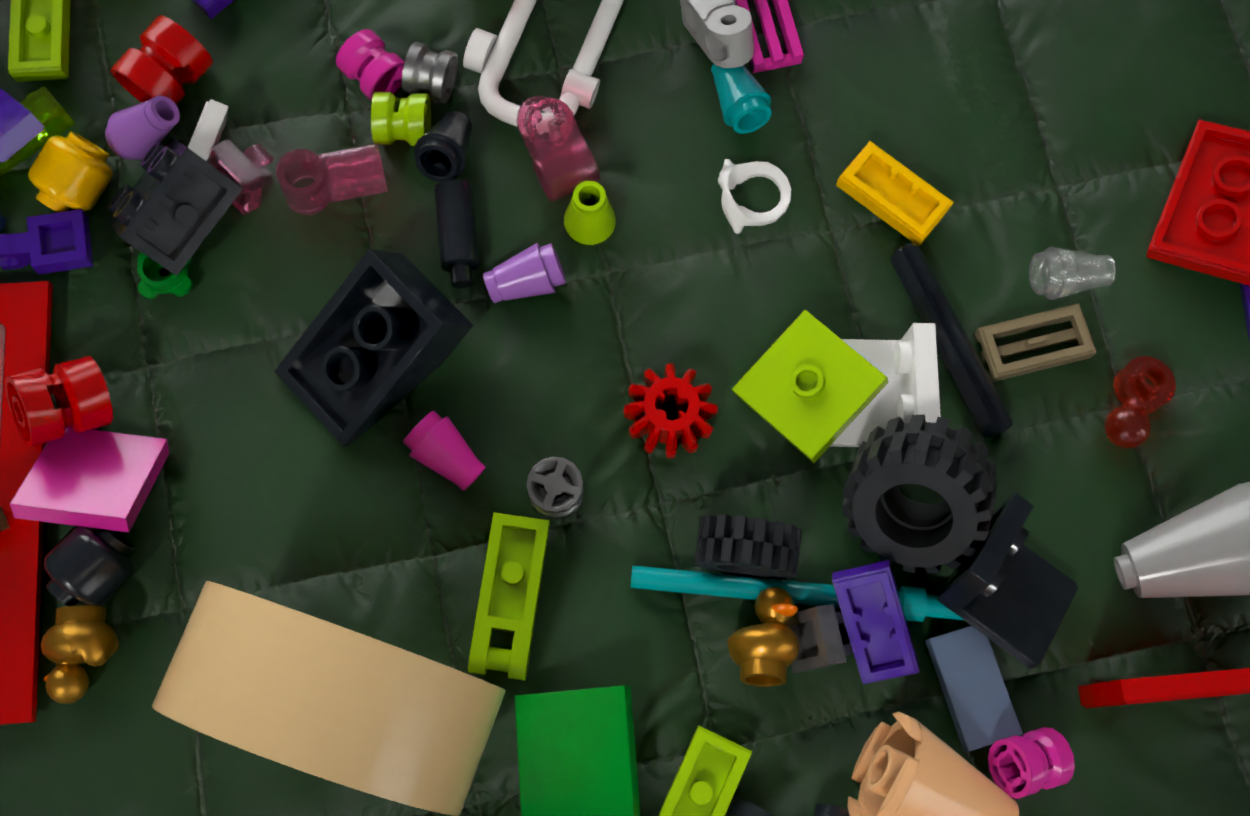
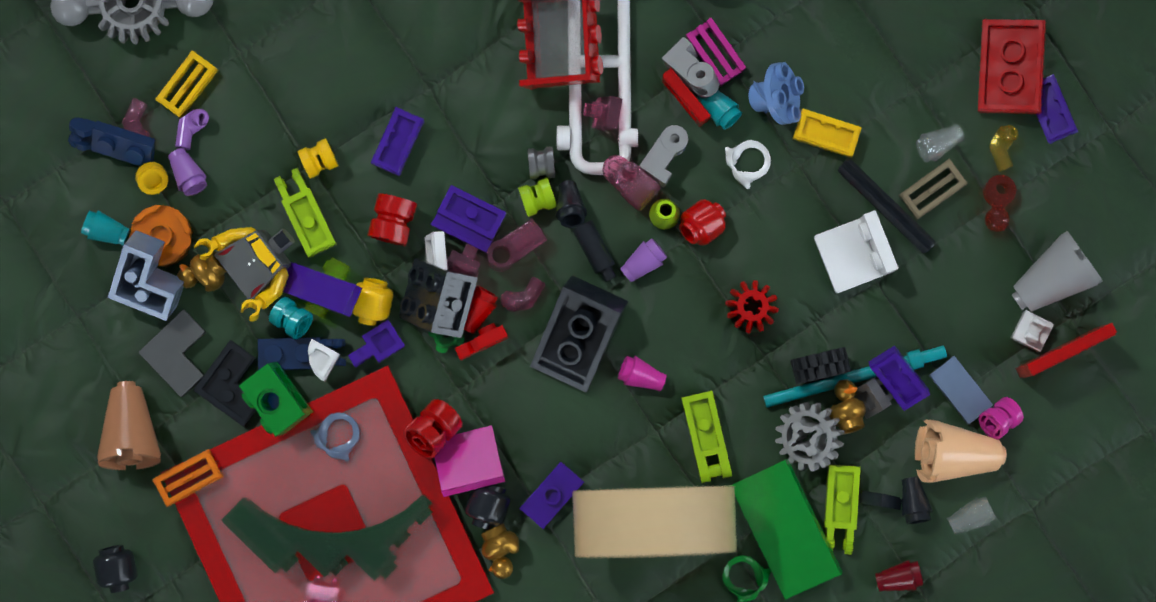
camera: 15 degrees left, 10 degrees up
medium lavender cone [105,96,180,160] -> none
dark pink wheel [336,29,405,102] -> none
flat silver wheel [527,457,584,520] -> none
lime plate [732,310,889,463] -> none
black tyre [841,415,998,574] -> none
black bracket [937,492,1078,669] -> none
none -> dark purple plate [431,185,507,254]
none -> red plate [455,323,509,360]
none -> red cone [464,285,498,334]
none -> clear pink arm [501,276,546,312]
none -> dark purple plate [519,461,584,529]
none -> clear pink tile [583,96,623,131]
none -> light grey leg [638,125,688,188]
none -> red tile [662,68,711,127]
none -> red head [679,199,726,246]
none -> medium blue plate [748,62,804,125]
none -> light grey gear [775,402,844,471]
none -> clear yellow arm [989,125,1018,172]
none -> white tile [1010,310,1054,352]

